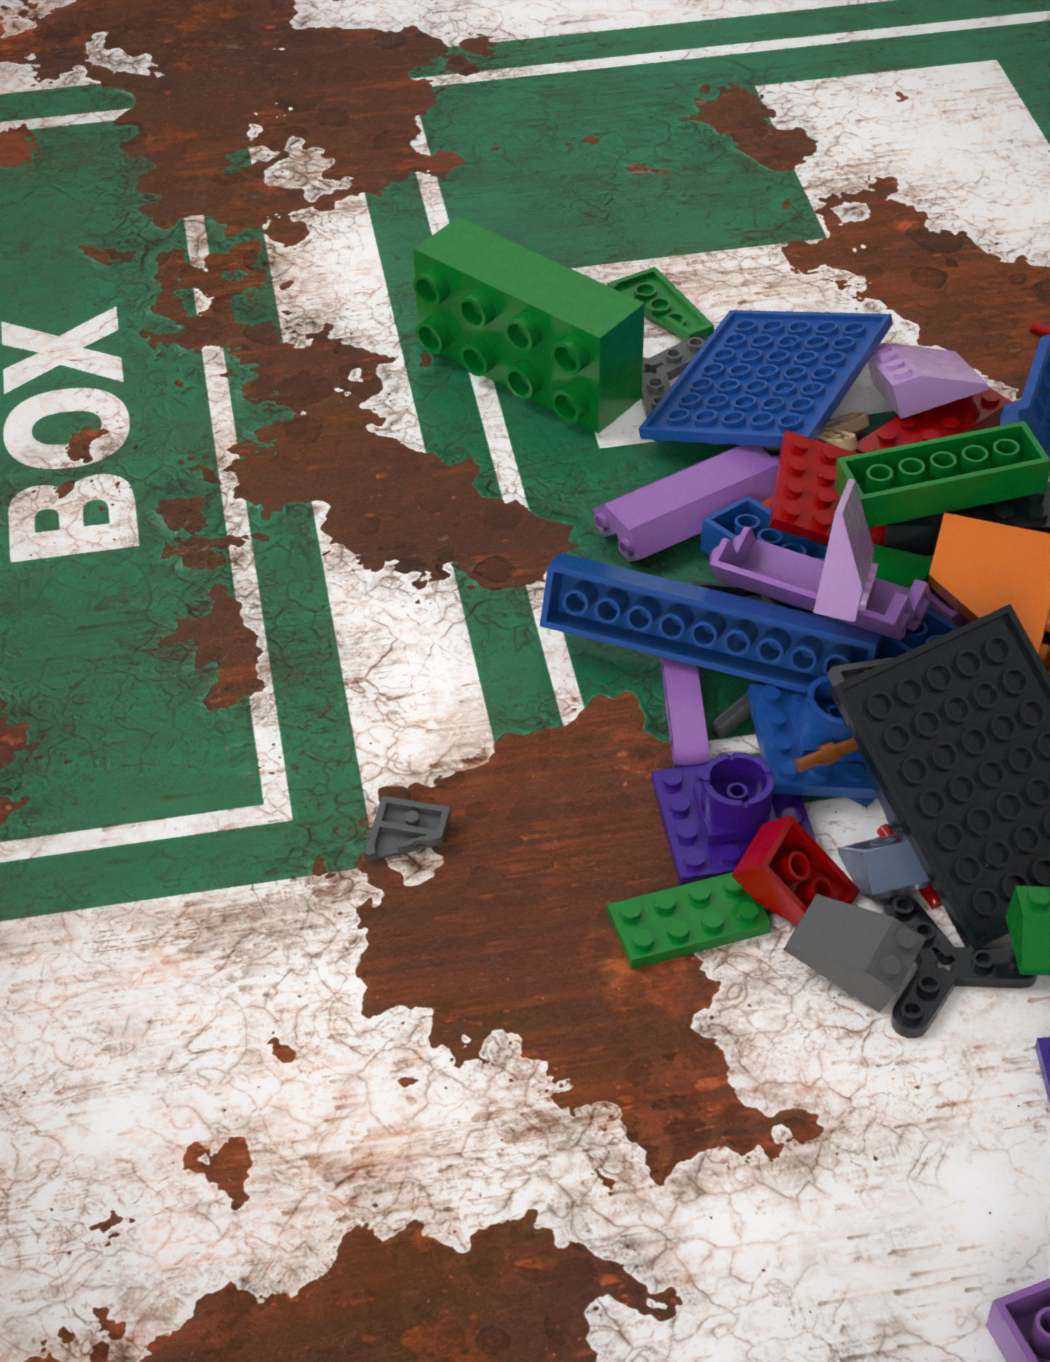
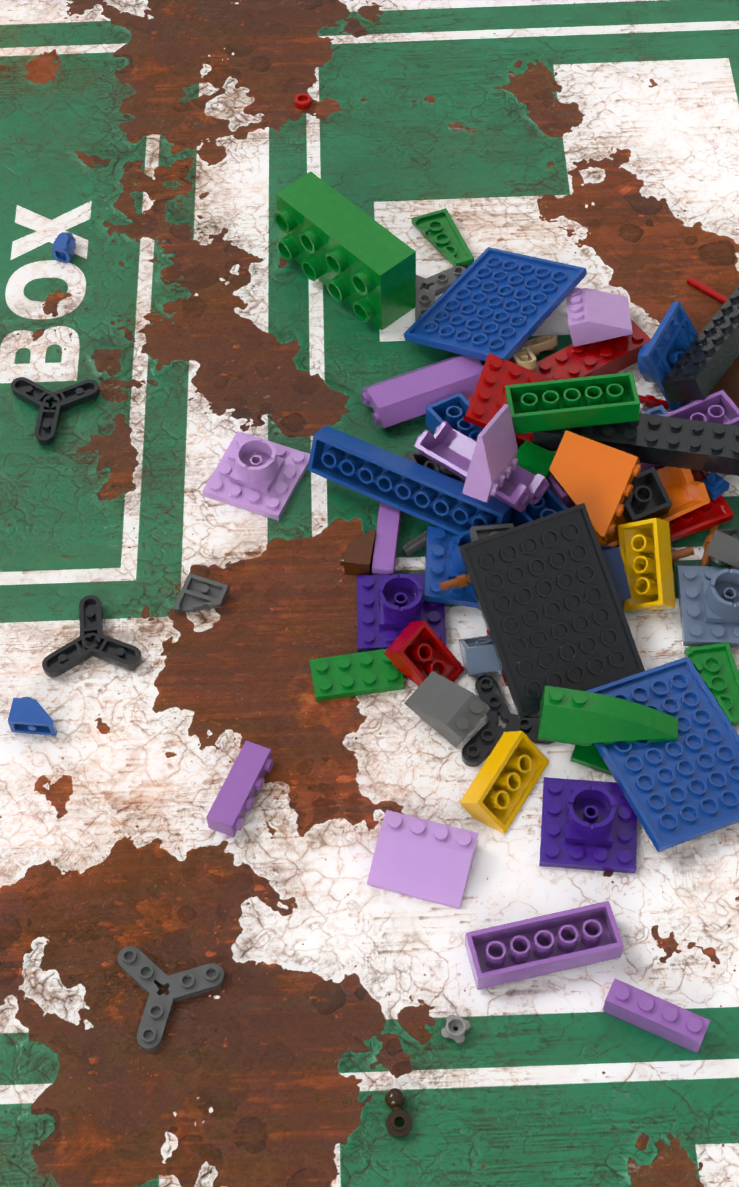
camera: 10 degrees right, 10 degrees up
none -> blue slope [8,697,57,736]
none -> black piece [11,377,100,445]
none -> black piece [42,595,142,677]
none -> blue rock [52,232,76,264]
none -> lavender piece [202,431,310,521]
none -> medium lavender brick [206,741,274,837]
none -> red tile [294,93,312,110]
none -> reddish brown slope [341,530,376,576]
none -> lavender slope [367,810,479,909]
none -> yellow slope [459,731,550,833]

